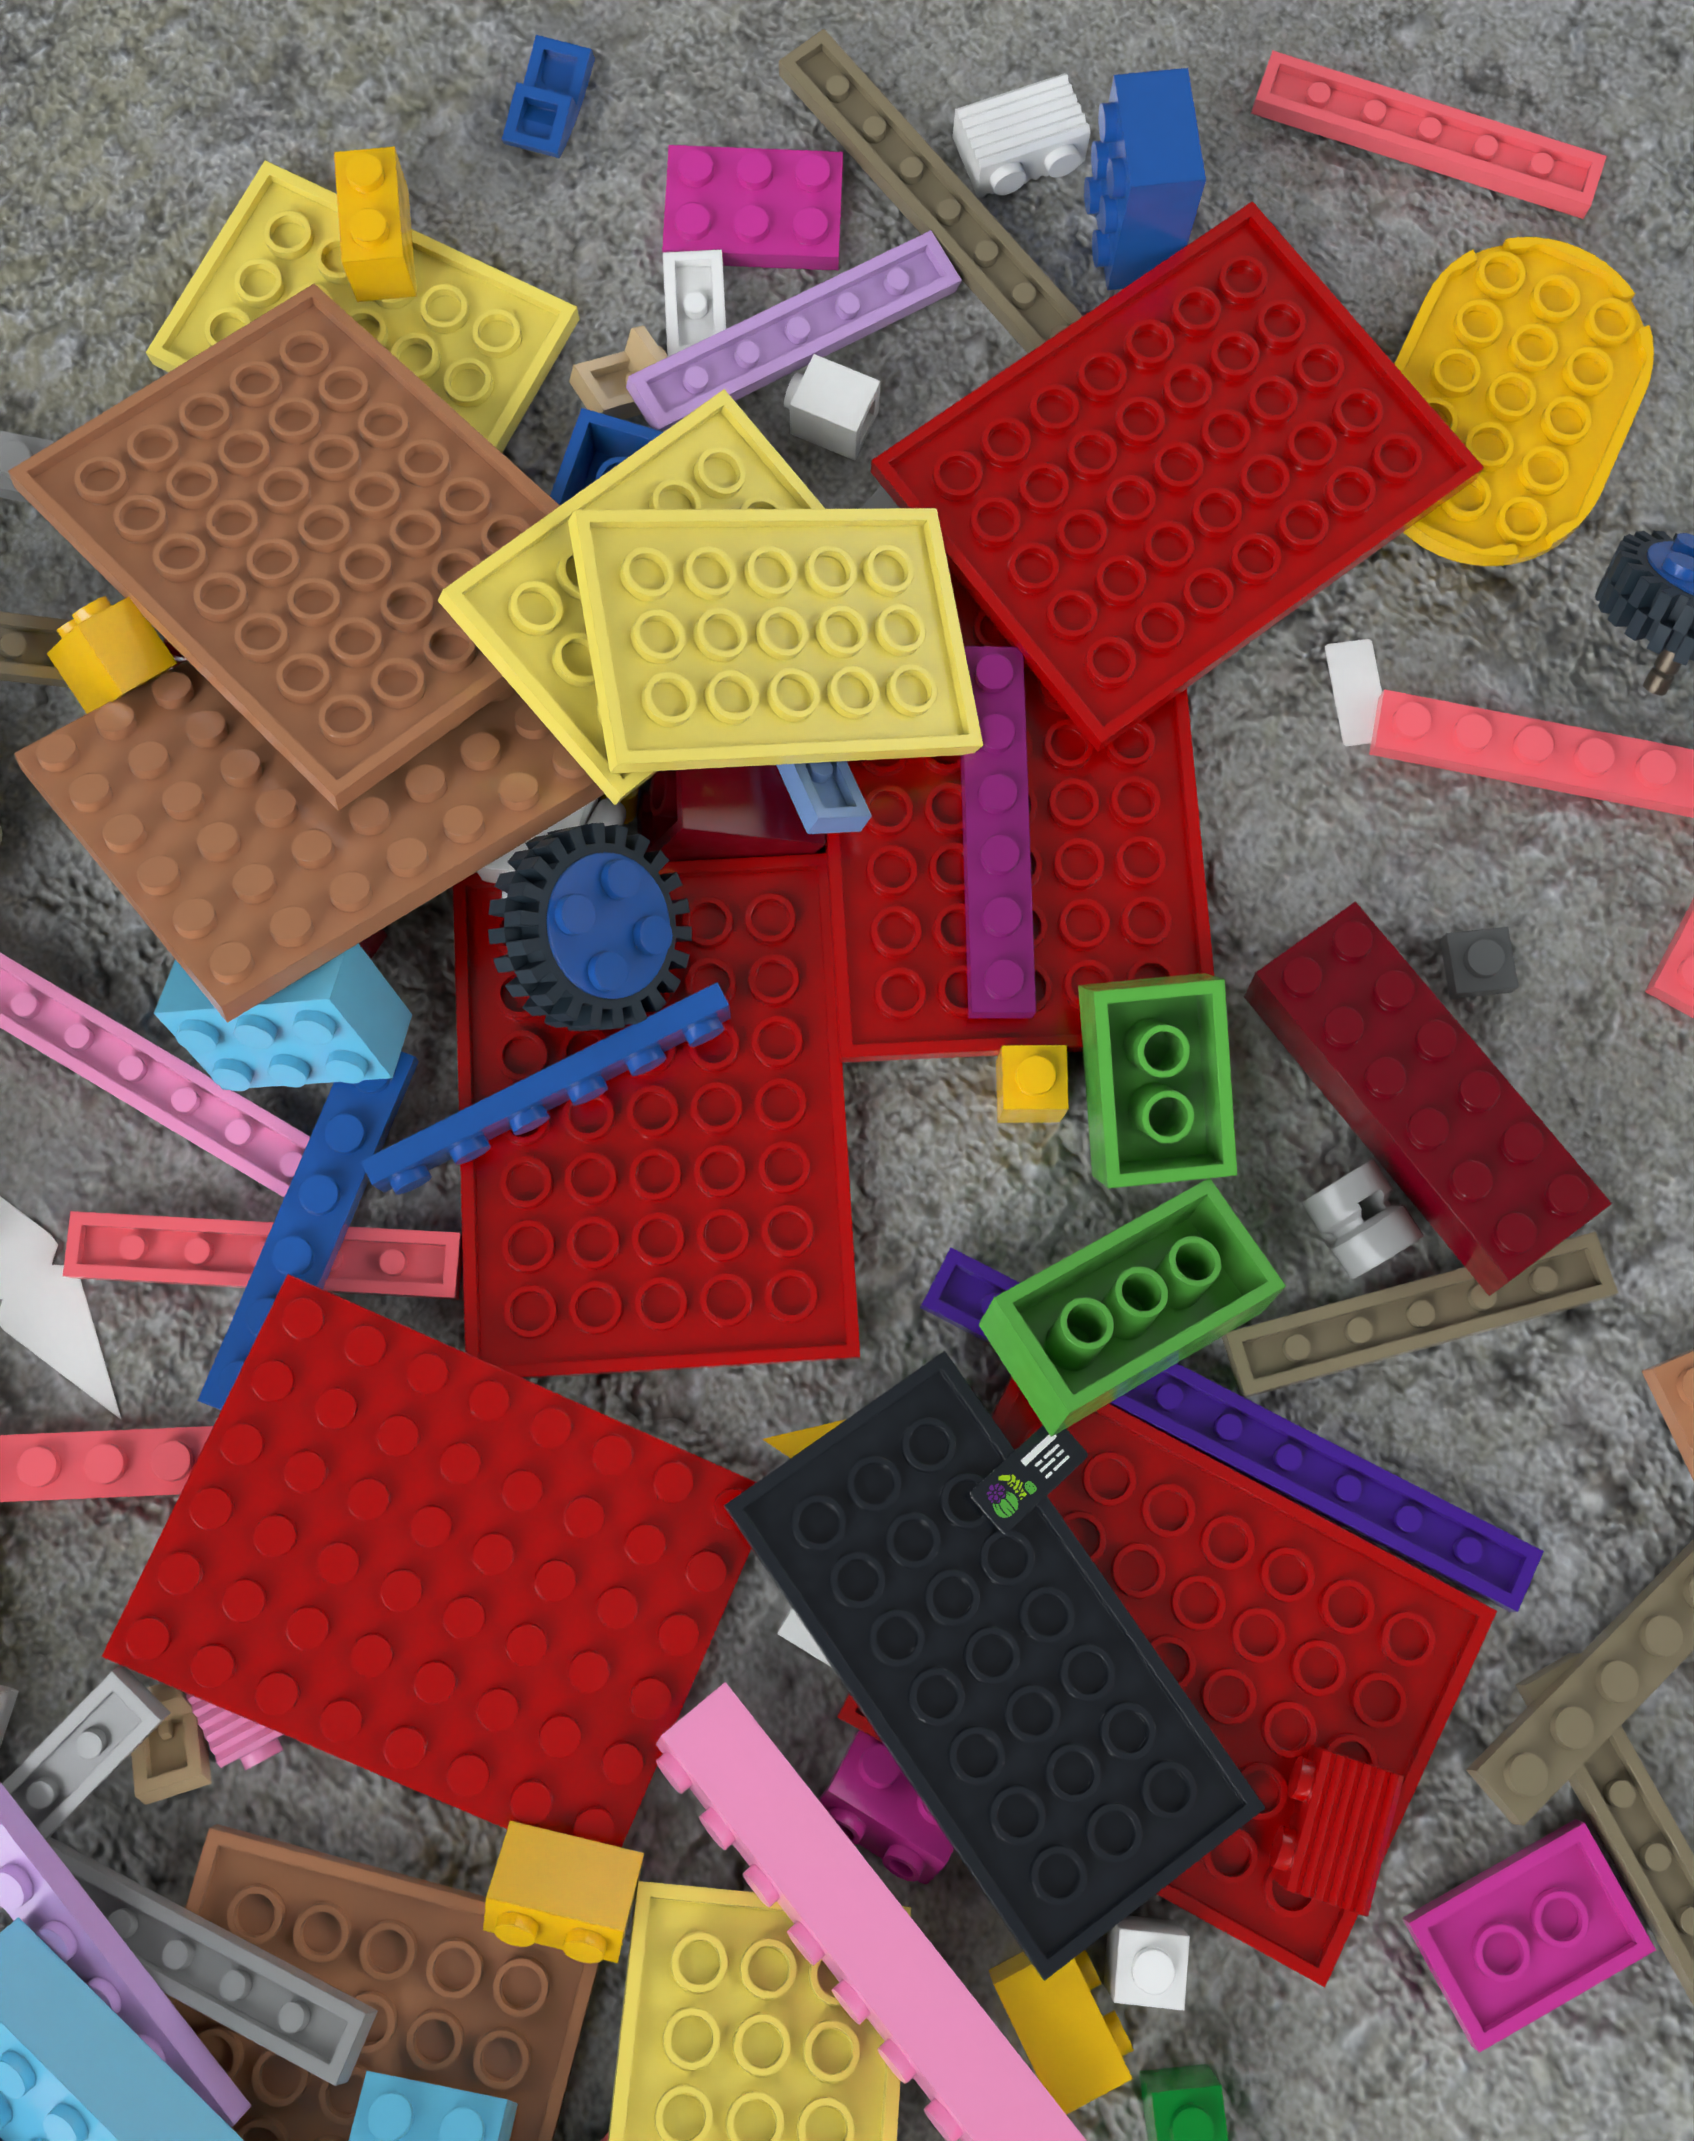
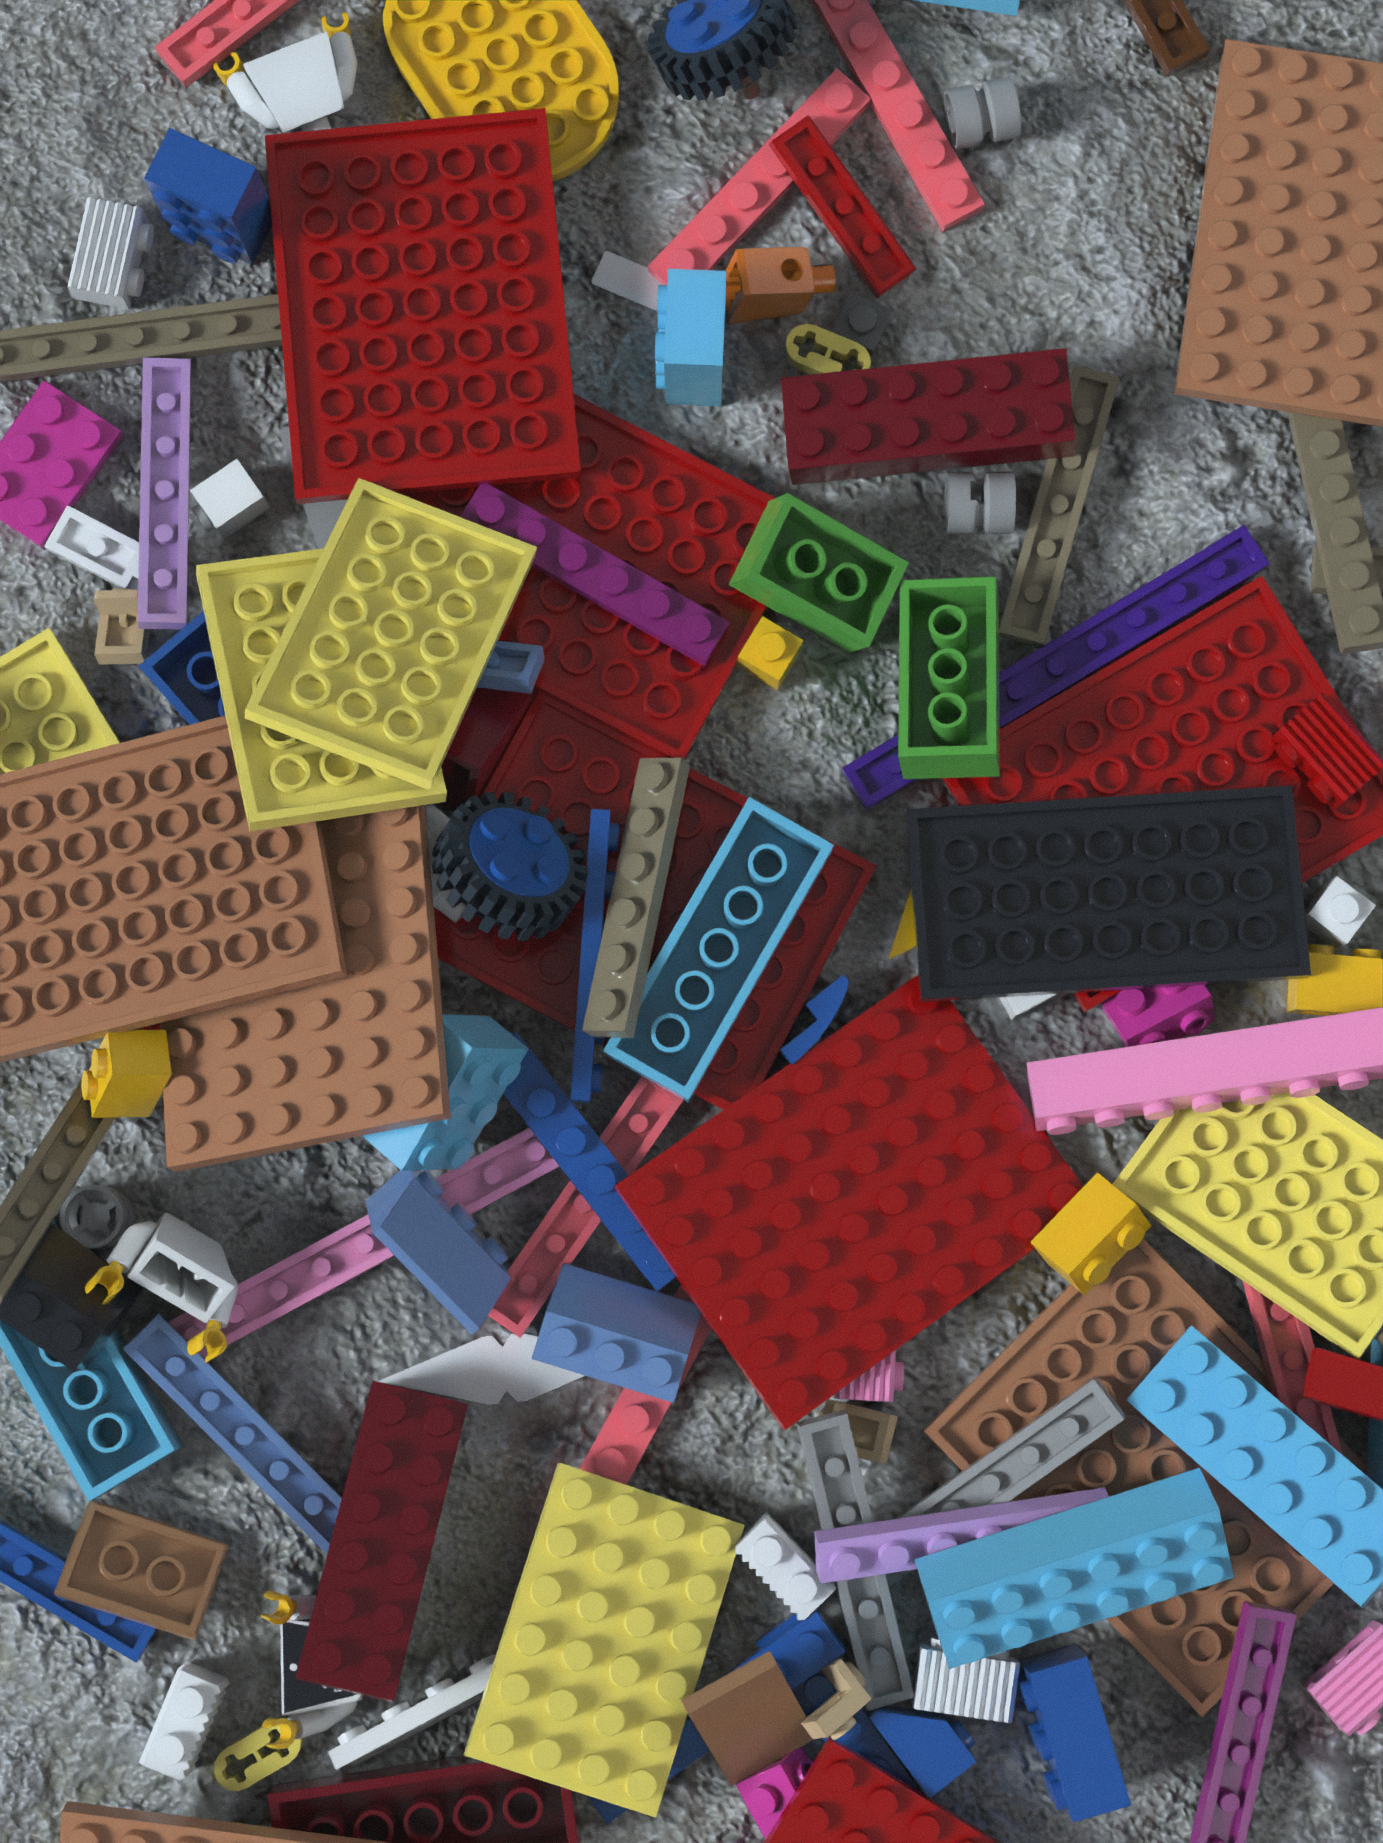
camera: 55 degrees left, 5 degrees up
black sticker [970,1425,1088,1533] -> none
none -> white torso [213,12,358,133]
none -> medium blue slope [365,1170,511,1335]
none -> medium blue slope [531,1263,701,1403]
none -> dark tan plate [582,758,690,1038]
none -> medium azure brick [603,797,834,1103]
none -> medium azure brick [655,269,727,407]
none -> orange torso [725,247,836,325]
none -> red tile [769,115,917,299]
none -> blue slope [779,974,849,1065]
none -> light yellow beam [785,324,871,375]

